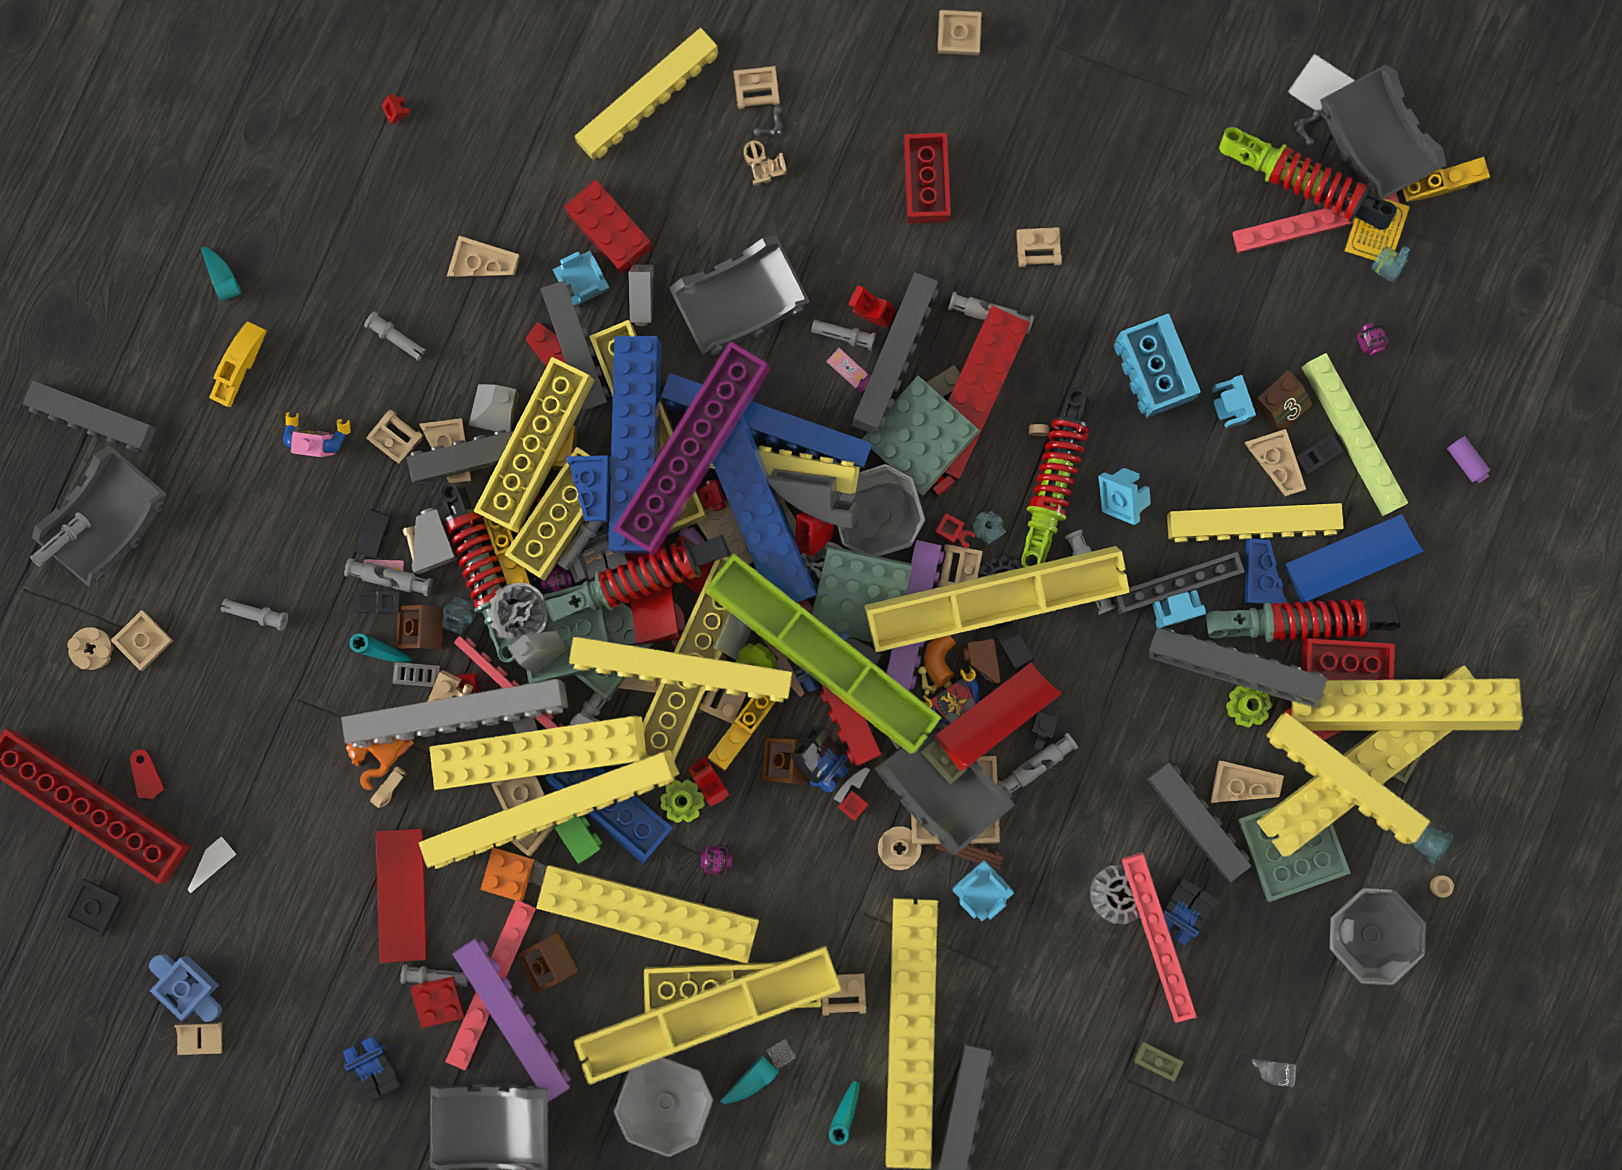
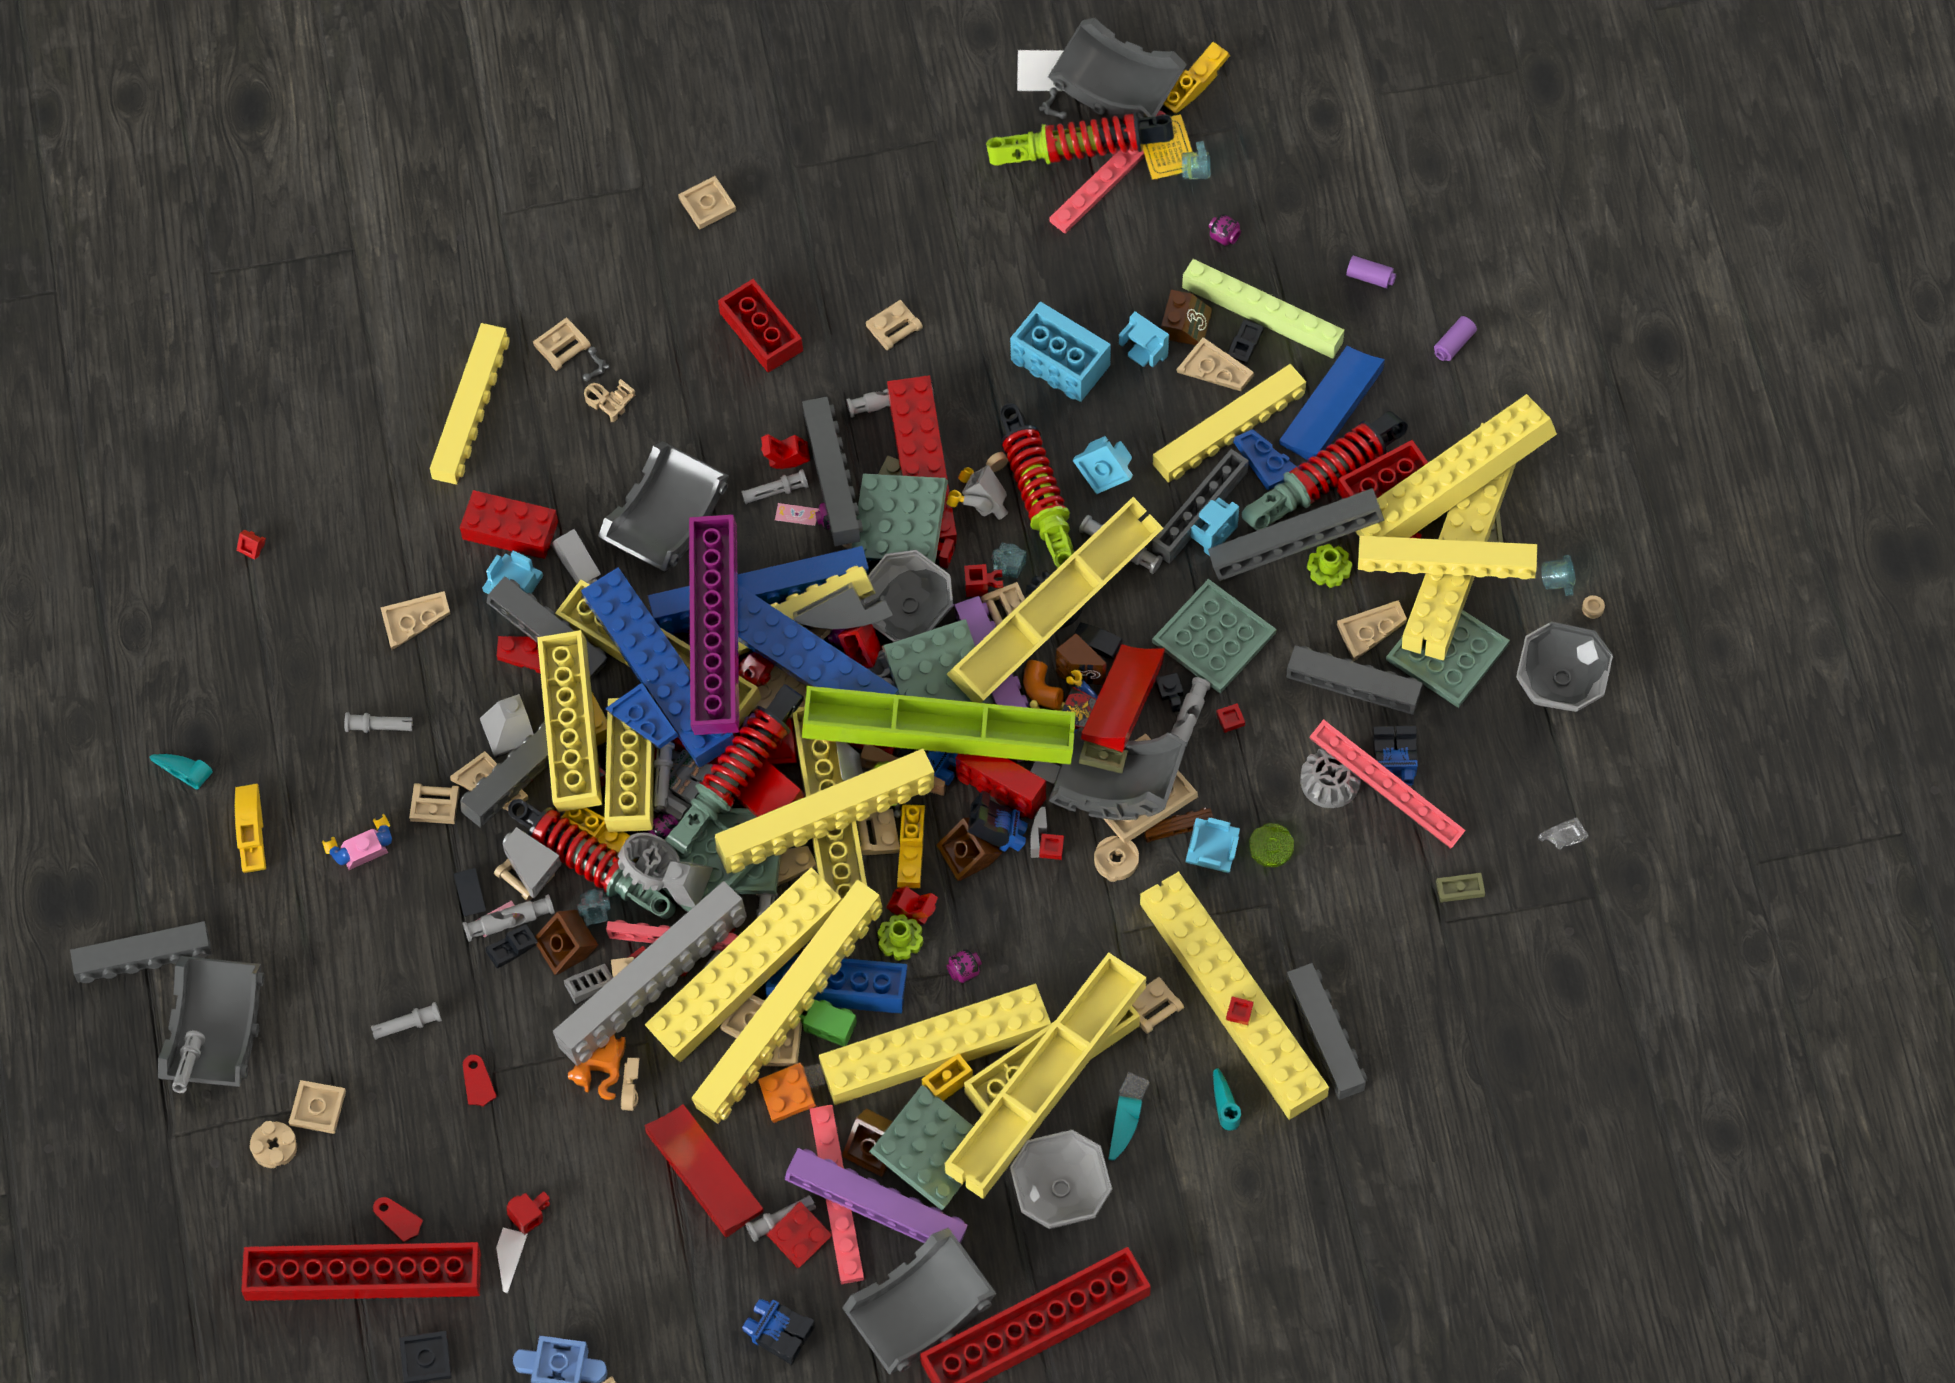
camera: 35 degrees left, 20 degrees down
teal piece [349,633,412,663] -> none
none -> red piece [463,1055,496,1106]
none -> red brick [507,1192,550,1235]
none -> sand green plate [869,1085,973,1210]
none -> yellow brick [922,1053,973,1101]
none -> light grey torso [946,465,1008,520]
none -> sand green plate [1152,579,1277,694]
none -> red plate [1216,703,1245,733]
none -> red plate [1226,996,1254,1026]
none -> clear neon green tile [1249,823,1294,867]
none -> medium lavender brick [1434,316,1477,361]

